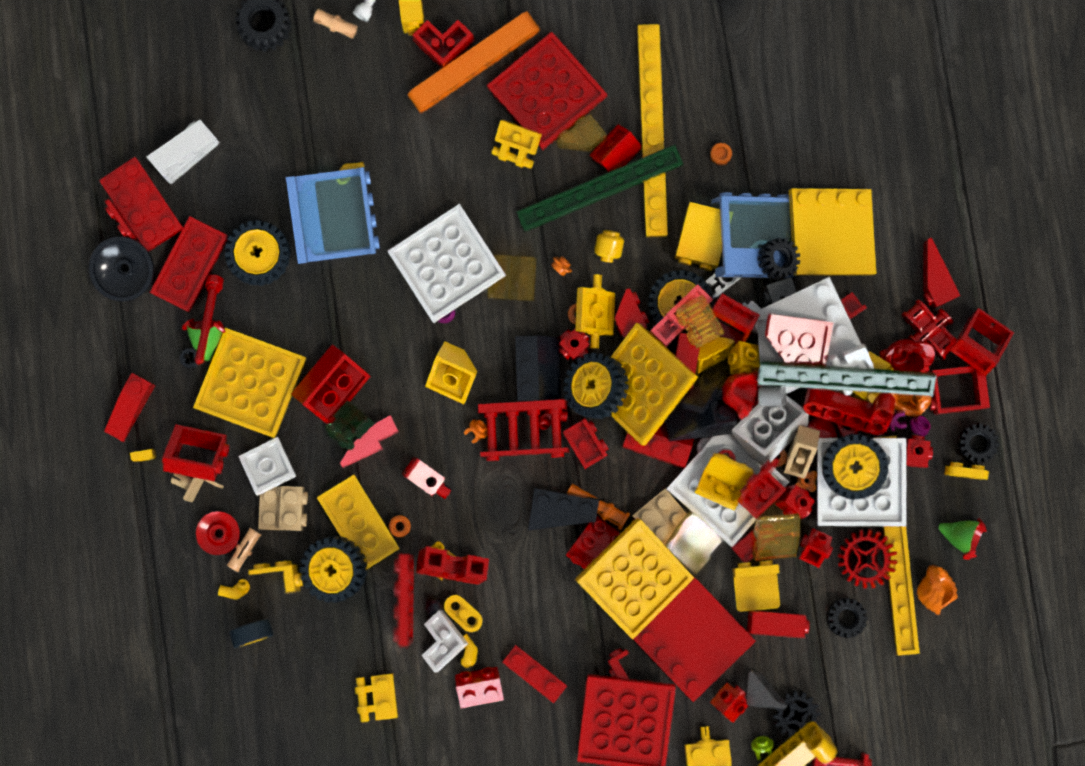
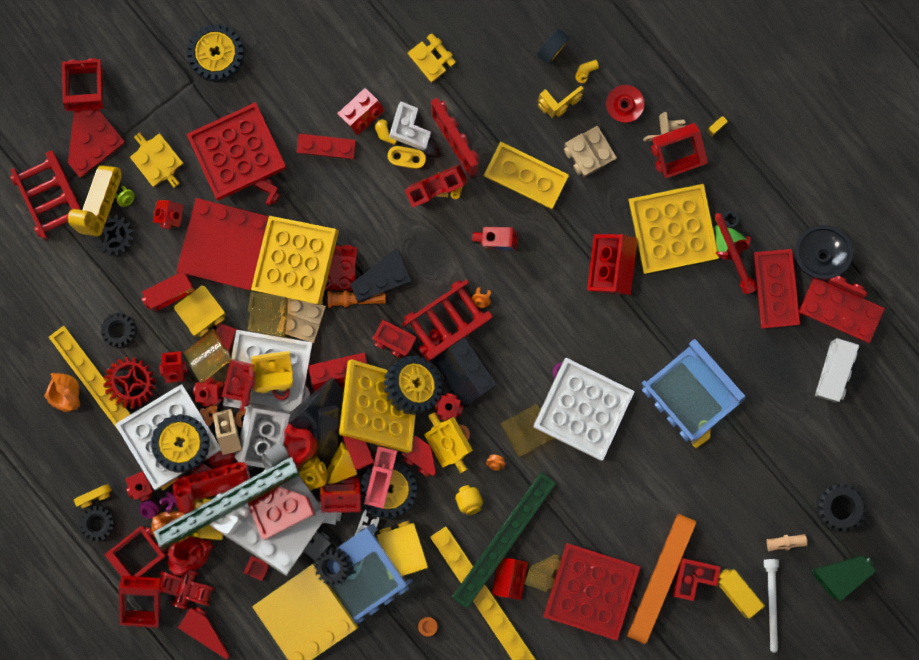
camera: 145 degrees right, 0 degrees up
red slope [104,373,156,442] -> none
wheel [225,220,290,286] -> none
light nougat pin [227,528,261,572] -> none
white plate [239,437,297,496] -> none
wheel [300,536,367,602] -> none
clear green plate [325,400,374,450] -> none
coral slope [340,415,399,468] -> none
orange plate [389,515,411,537] -> none
yellow slope [425,342,477,404] -> none
yellow plate [492,120,542,169] -> none
clear yellow brick [676,295,724,348] -> none
flat silver slope [746,671,787,709] -> none
bright green hat [938,518,987,560] -> none

